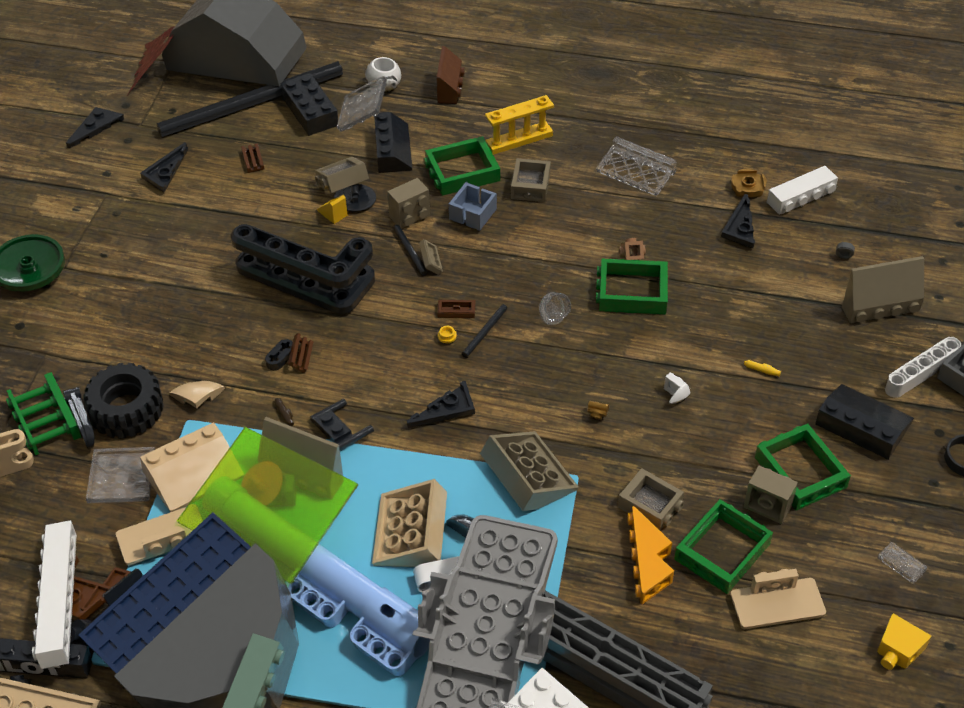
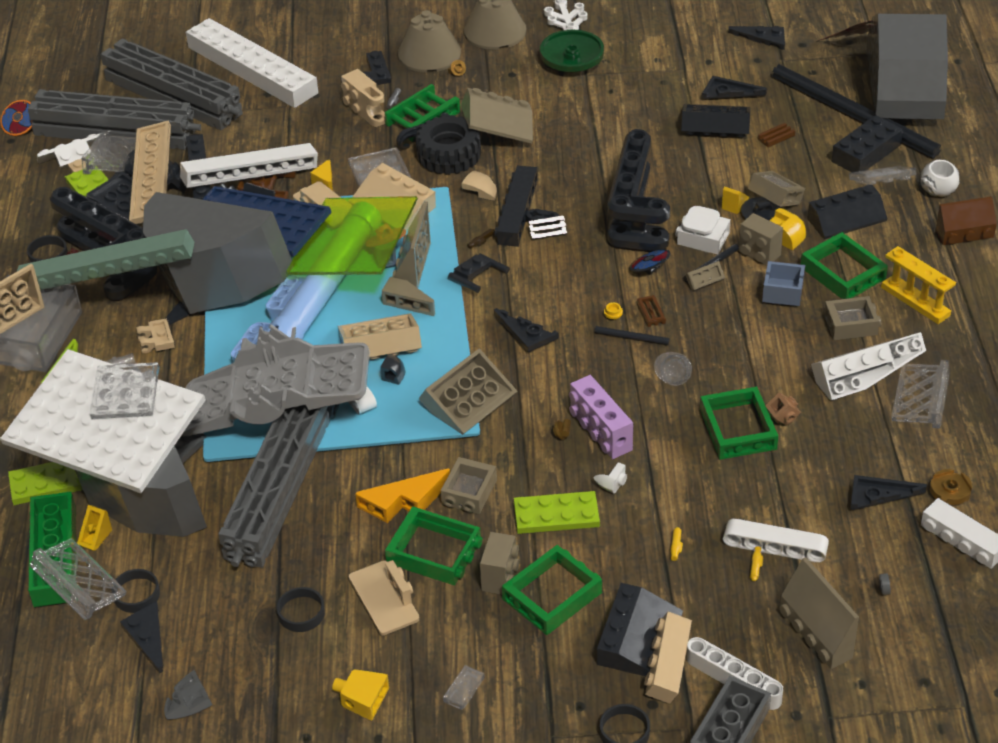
camera: 75 degrees right, 5 degrees down
none -> black tyre [277,587,325,632]
none -> yellow slope [310,160,333,191]
none -> dark tan slope [382,277,435,316]
none -> dark tan slope [461,88,533,144]
none -> black brick [495,165,538,247]
none -> lime plate [514,491,600,534]
none -> lavender brick [569,375,633,459]
none -> shield [629,249,671,275]
none -> tan brick [644,611,692,704]
none -> white brick [675,206,731,255]
none -> black slope [681,104,750,137]
none -> white beam [723,519,829,562]
none -> yellow piece [750,546,763,581]
none -> yellow brick [769,208,806,250]
none -> white wedge [811,332,926,400]

